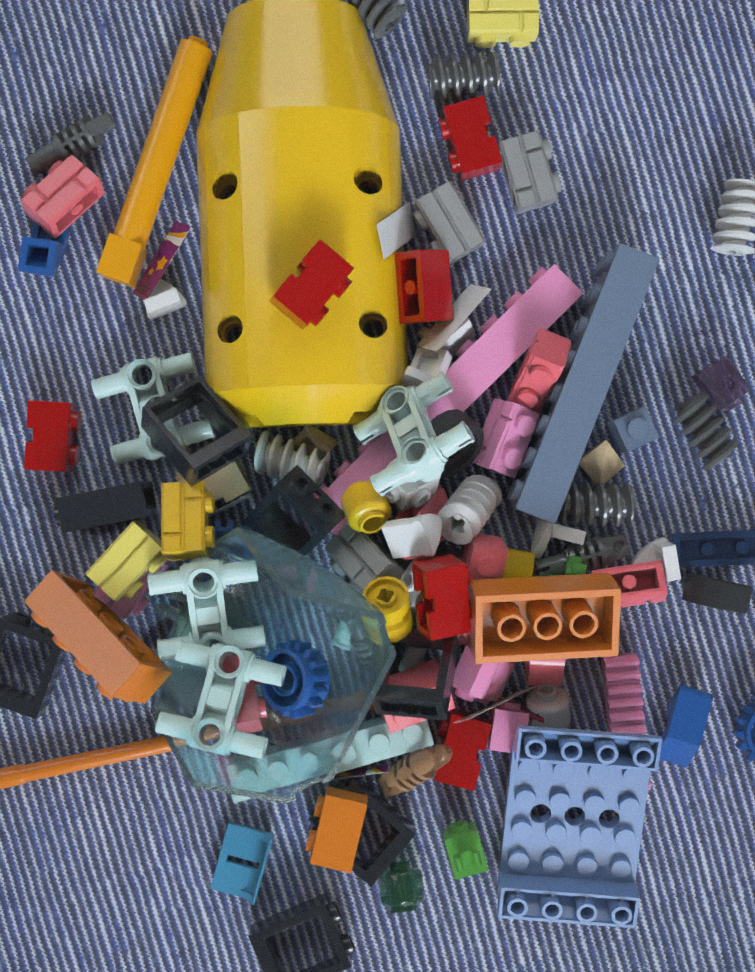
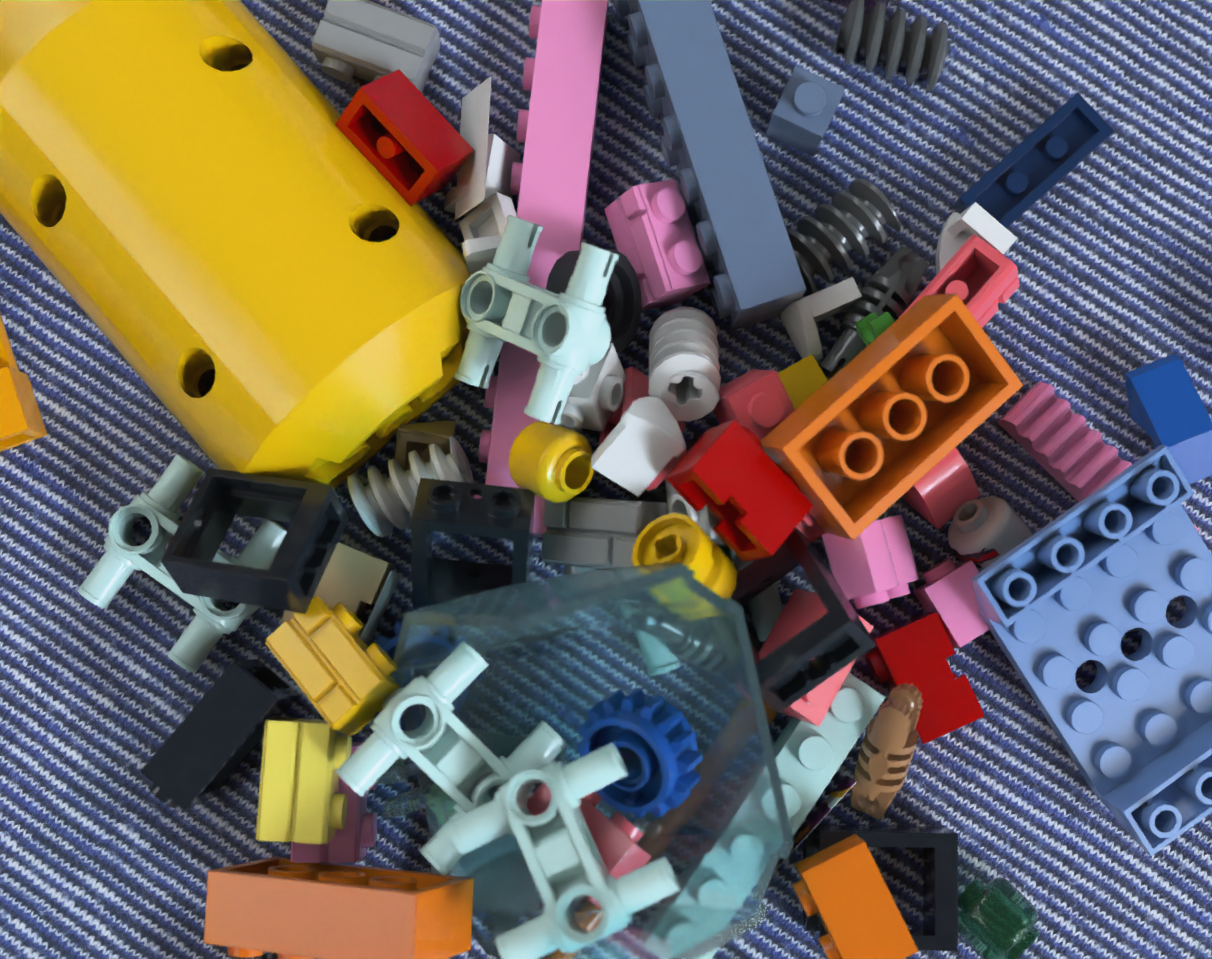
camera: 40 degrees left, 5 degrees down
red brick [24,400,82,472] -> none
magenta sticker [132,221,191,300] -> none
white tile [143,279,187,320] -> none
red brick [269,239,354,330] -> none
white sticker [376,202,416,259] -> none
bright green brick [443,820,489,880] -> none
white sticker [454,686,537,723] -> none
coral brick [508,329,571,412] -> none
tan slope [579,440,625,485] -> none
black tyre [682,573,753,614] -> none

